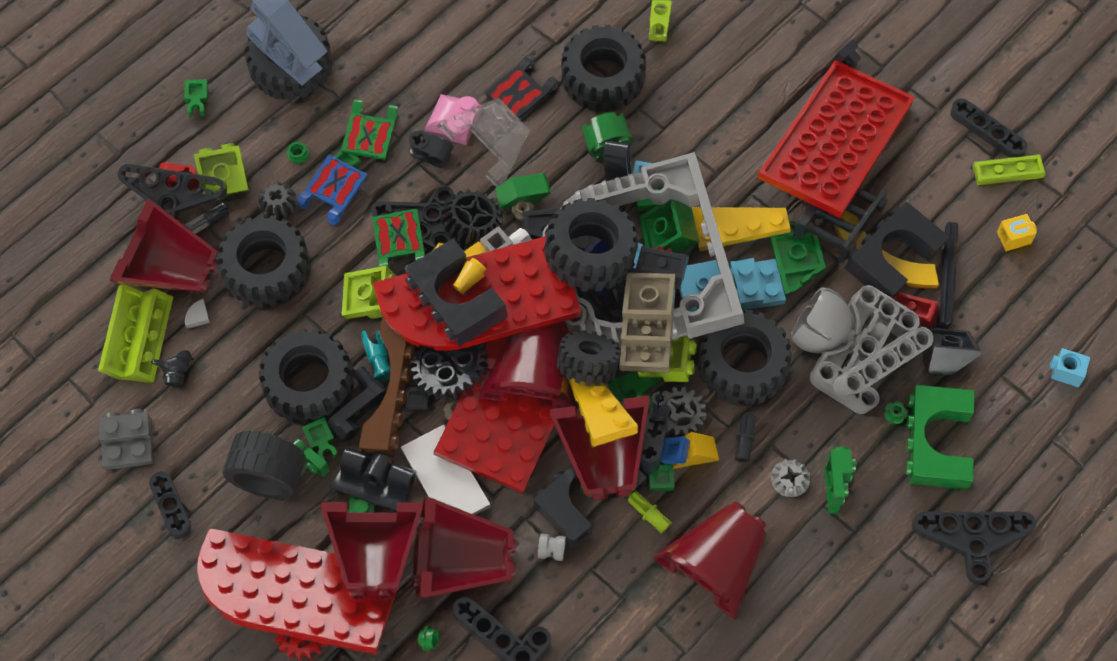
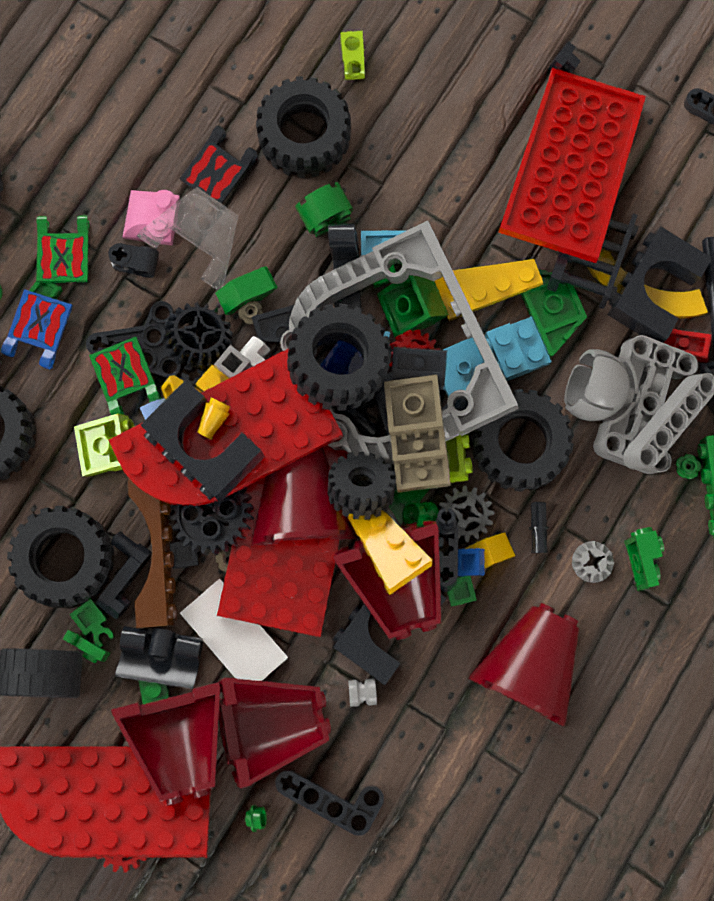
camera: 15 degrees left, 15 degrees up
teal piece [361,330,391,382] -> none
lime axle [628,491,672,534] -> none

